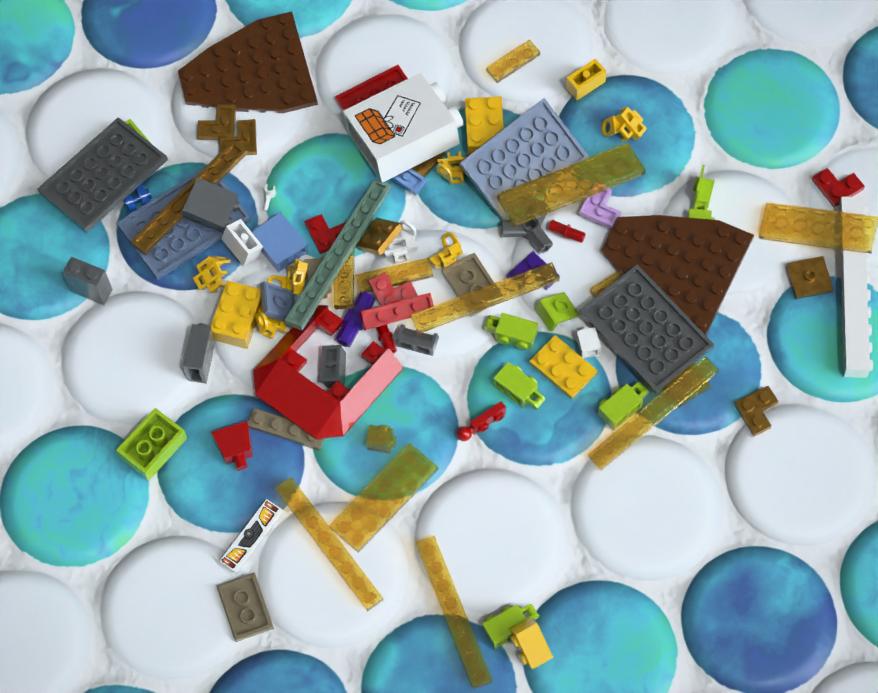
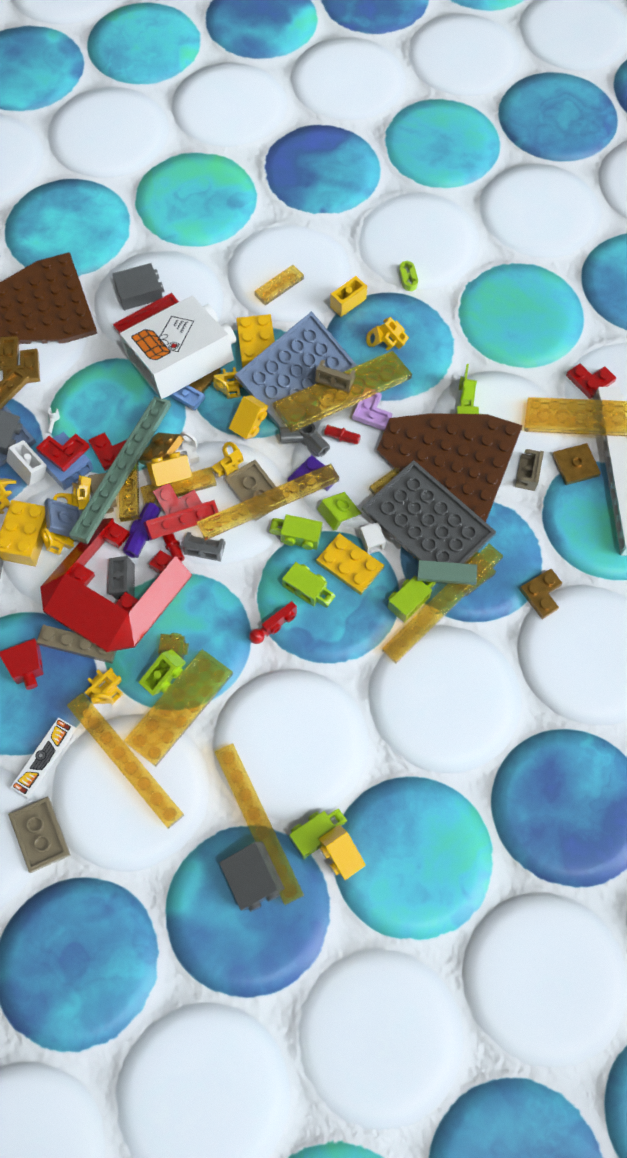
camera: 10 degrees left, 0 degrees up
none -> red plate [36,433,90,472]
none -> yellow piece [84,668,123,705]
none -> dark grey brick [112,263,164,310]
none -> lime brick [139,649,186,696]
none -> yellow brick [146,452,192,486]
none -> dark grey brick [219,842,285,912]
none -> yellow brick [229,395,268,439]
none -> dark tan hinge [315,360,356,392]
none -> lime beam [399,261,418,291]
none -> sand green tile [417,560,477,585]
none -> dark tan hinge [515,449,544,491]

